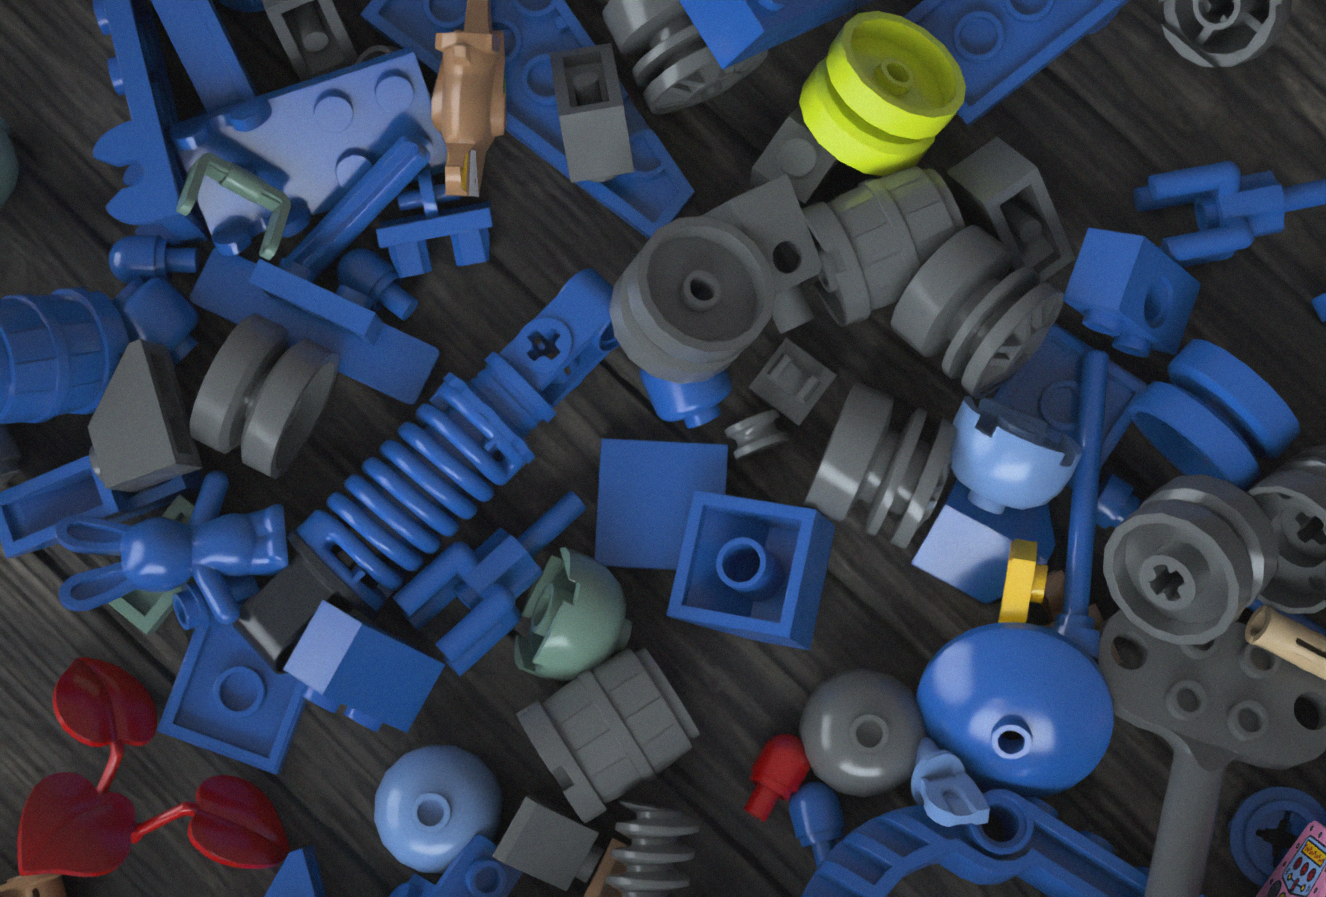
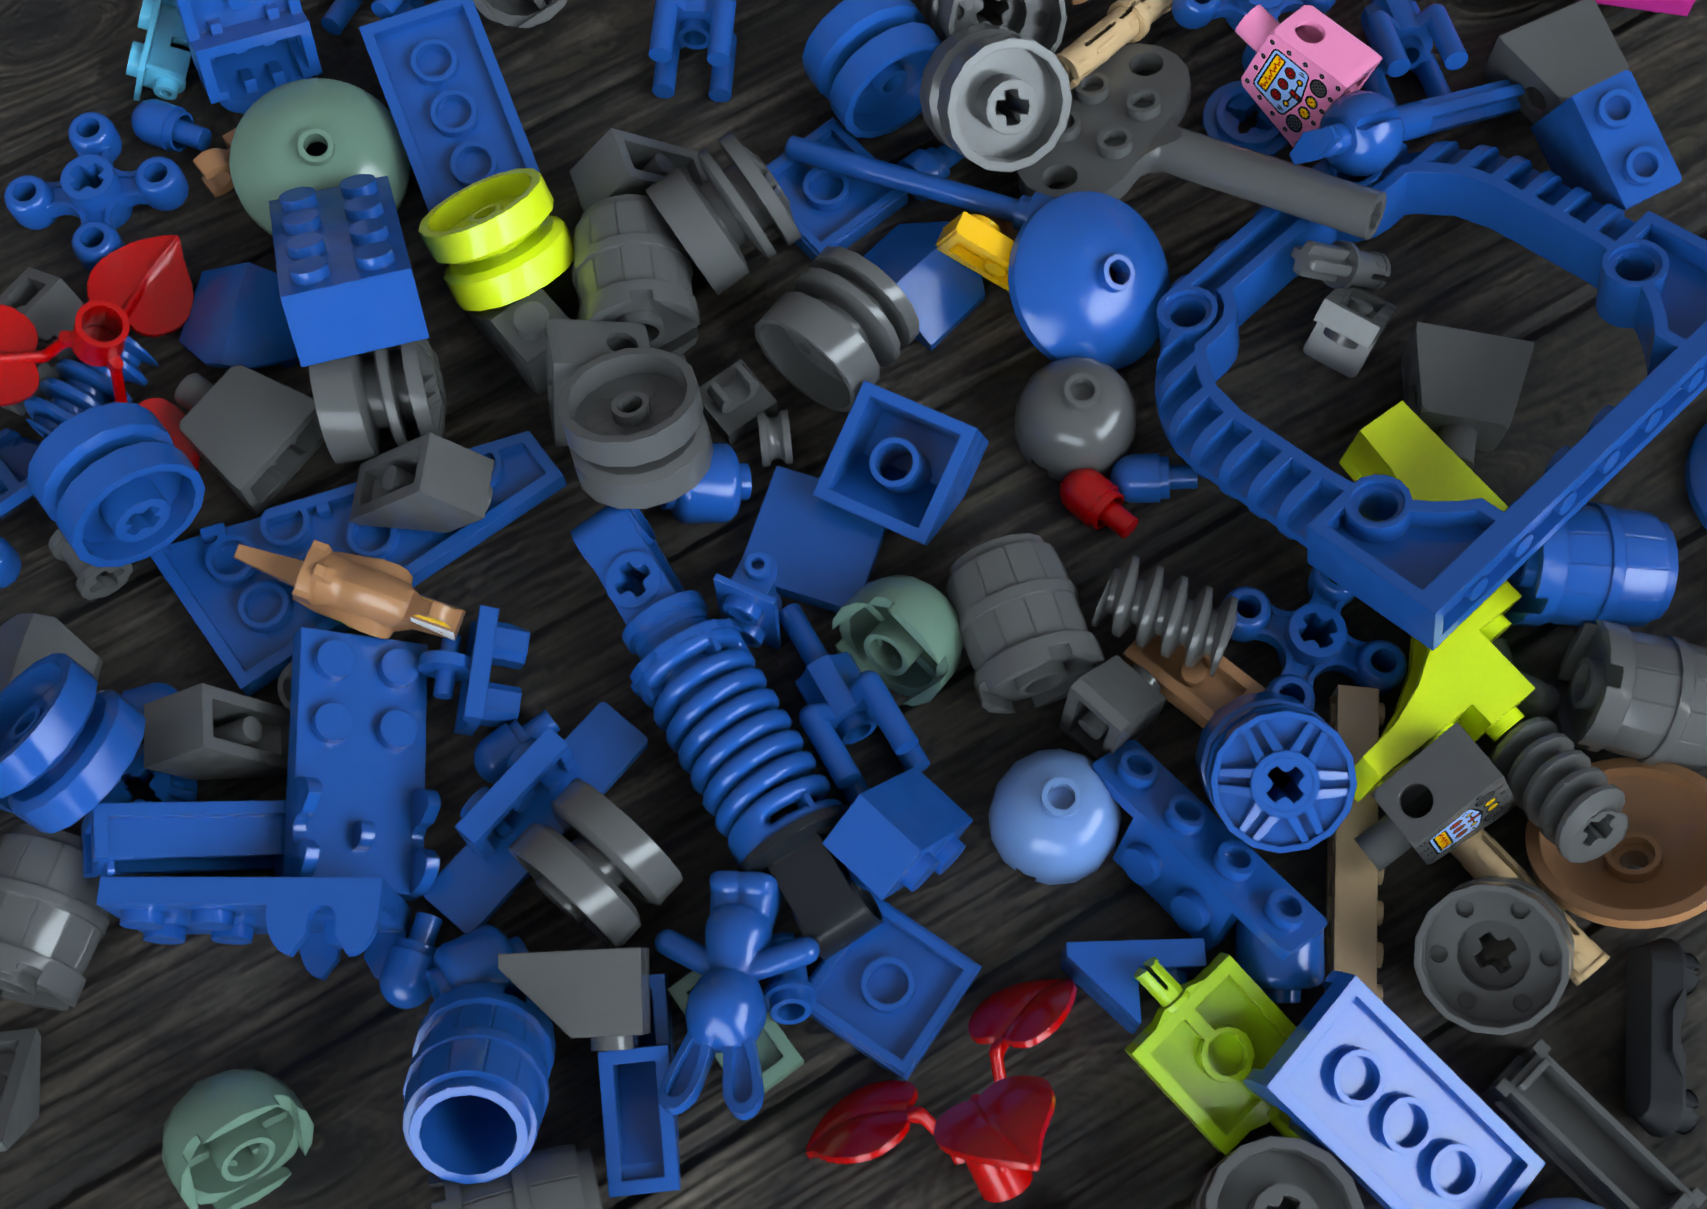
camera: 80 degrees left, 15 degrees down
sand green piece [176,153,291,260] -> none
blue axle [286,135,431,280] -> none
medium blue piece [911,737,990,827] -> none
medium blue cylinder [951,395,1082,514] -> none
blue brick [1063,227,1201,358] -> none
none -> blue hinge [713,550,782,650]

